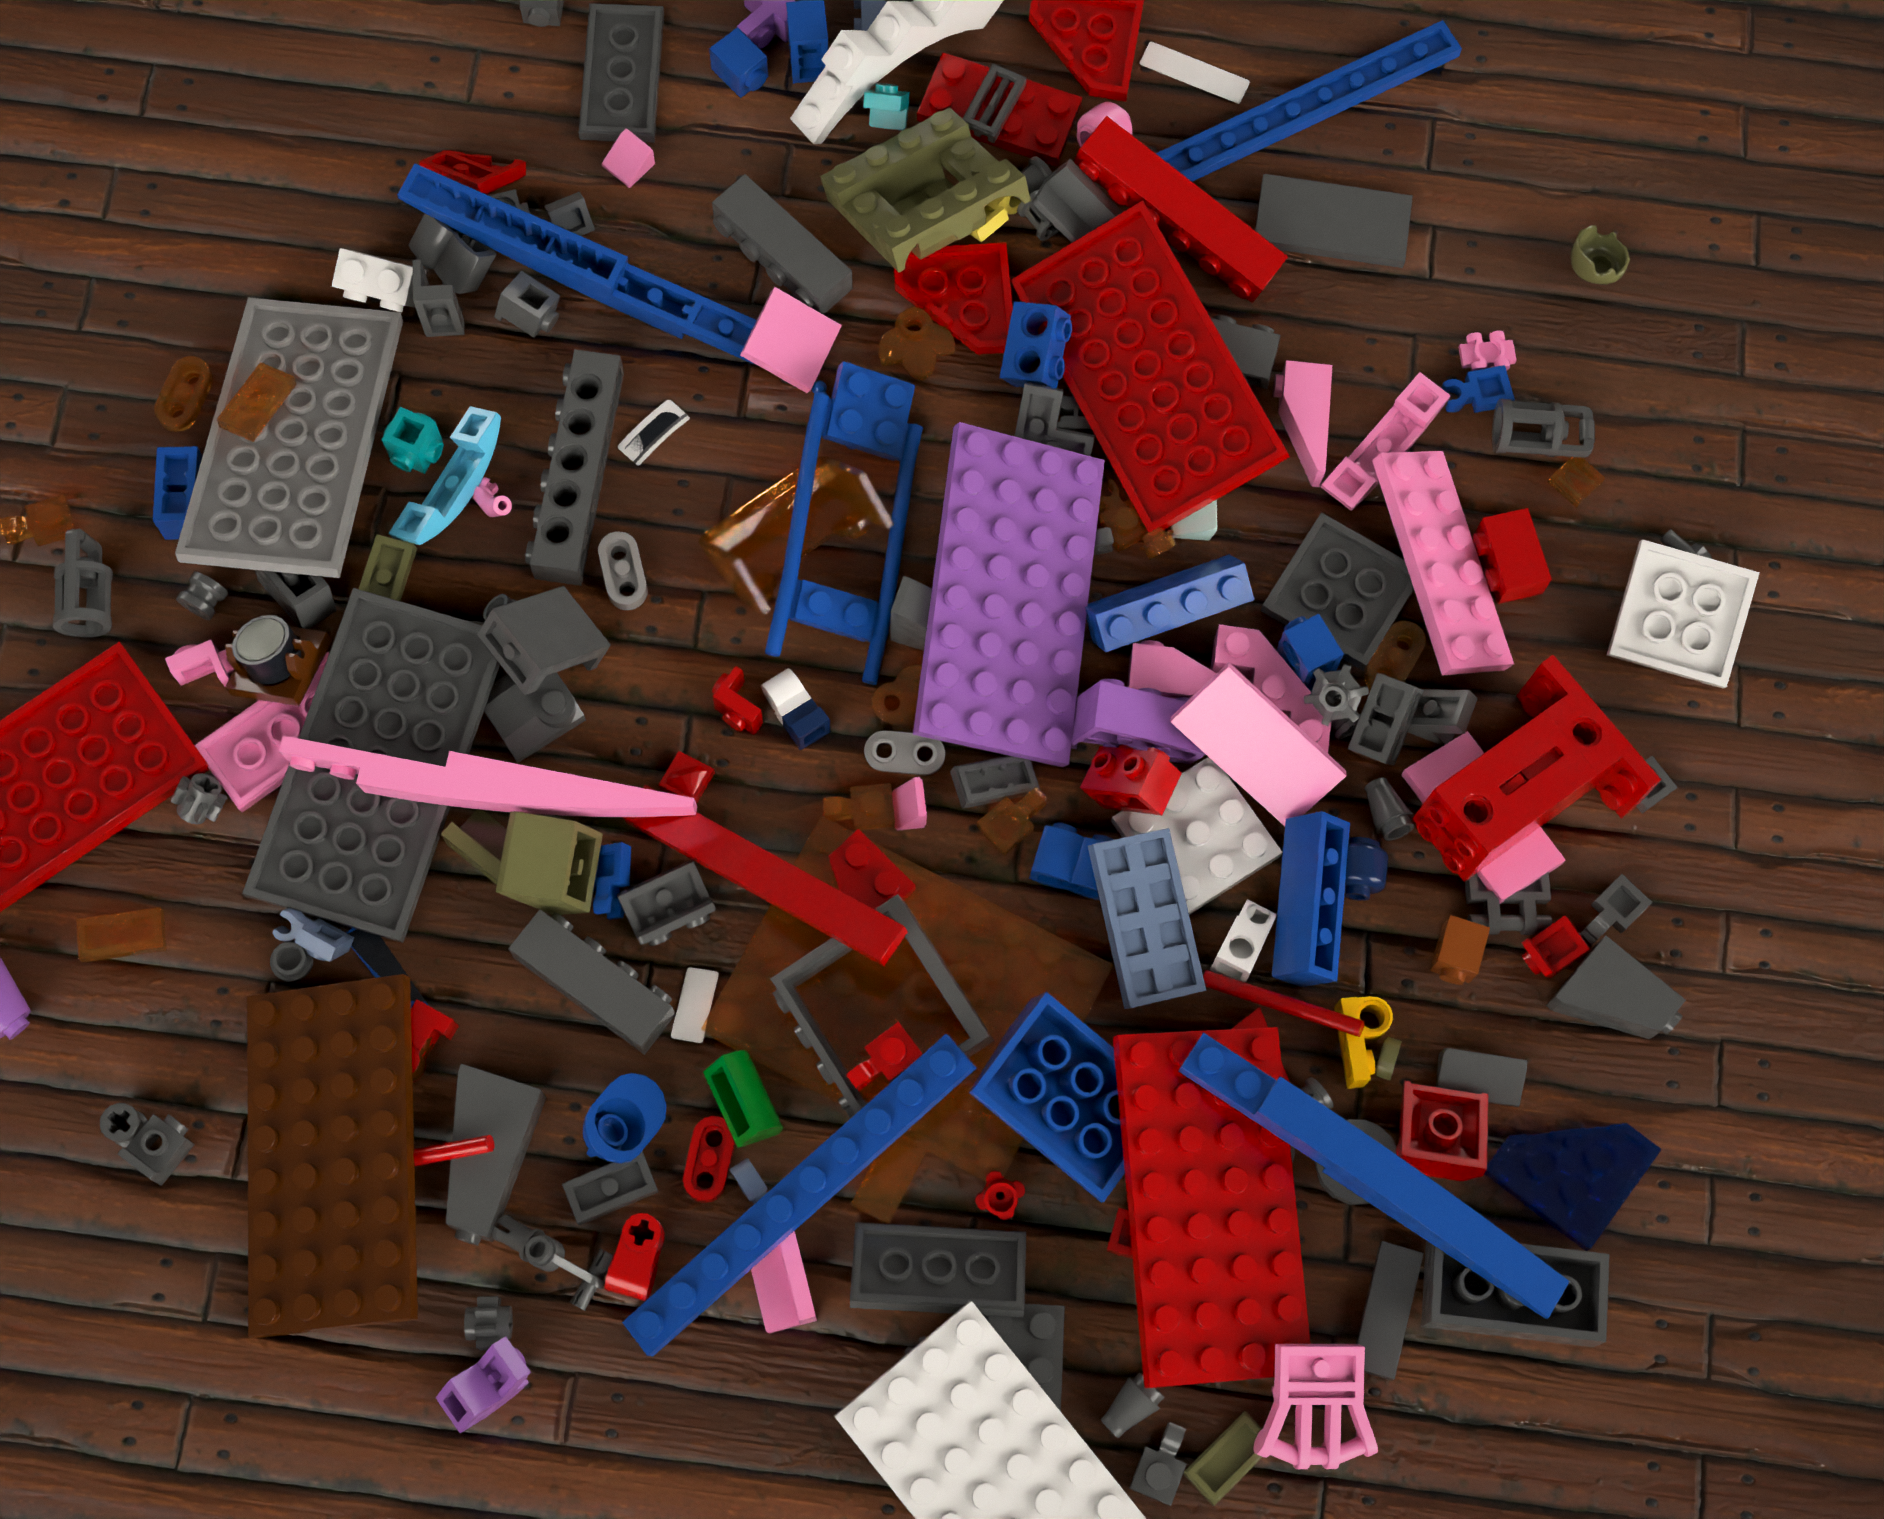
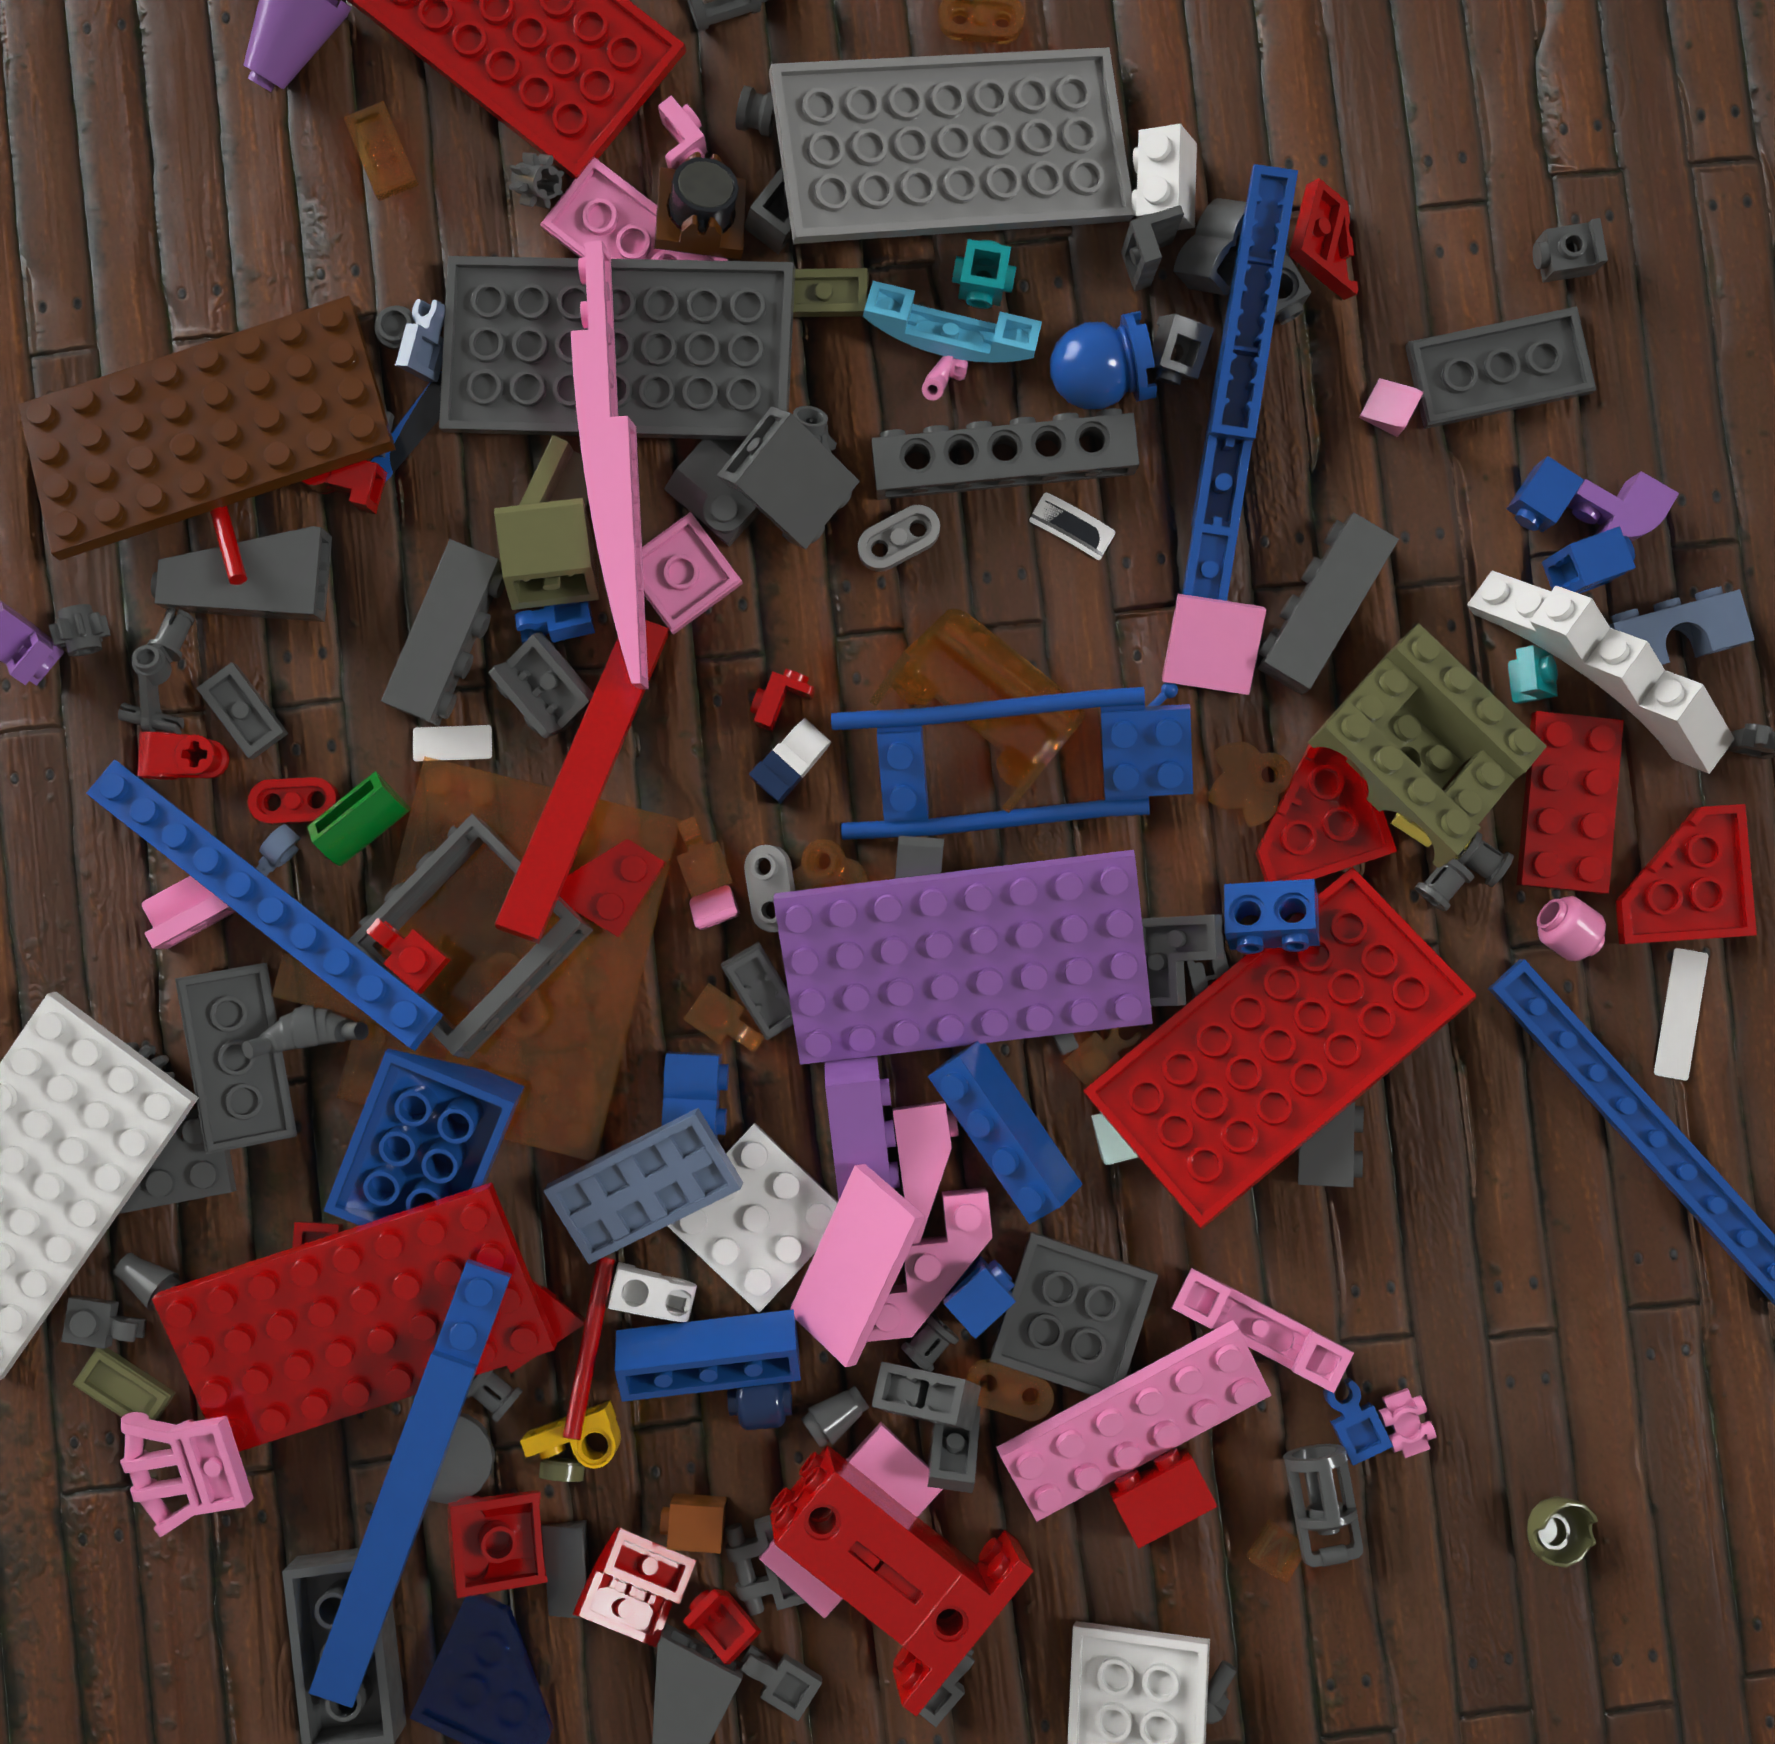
camera: 75 degrees right, 15 degrees up
dark grey bush [100,1103,148,1148] -> none
dark grey brick [118,1114,195,1186] -> none
blue brick [153,446,203,540] -> none
clear orange plate [217,362,296,442] -> none
dark grey tile [544,192,595,236] -> none
blue piece [583,1073,667,1164] -> none
red tile [659,751,715,804] -> none
dark grey tile [962,63,1027,143] -> none
red plate [975,1170,1025,1220] -> none
dark grey panel [1033,159,1123,243] -> none
red brick [1073,116,1288,304] -> none
red brick [1080,744,1182,816] -> none
clear orange plate [1139,527,1177,560] -> none
dark grey tile [1255,174,1413,268] -> none
bright pink slope [1273,360,1333,487] -> none
dark grey rock [1304,664,1369,726] -> none
dark grey tile [1356,1241,1424,1381] -> none
none -> dark grey piece [242,1005,369,1059]
none -> slope [572,1527,696,1647]
none -> bright pink tile [642,512,743,635]
none -> blue tile [1050,311,1157,410]

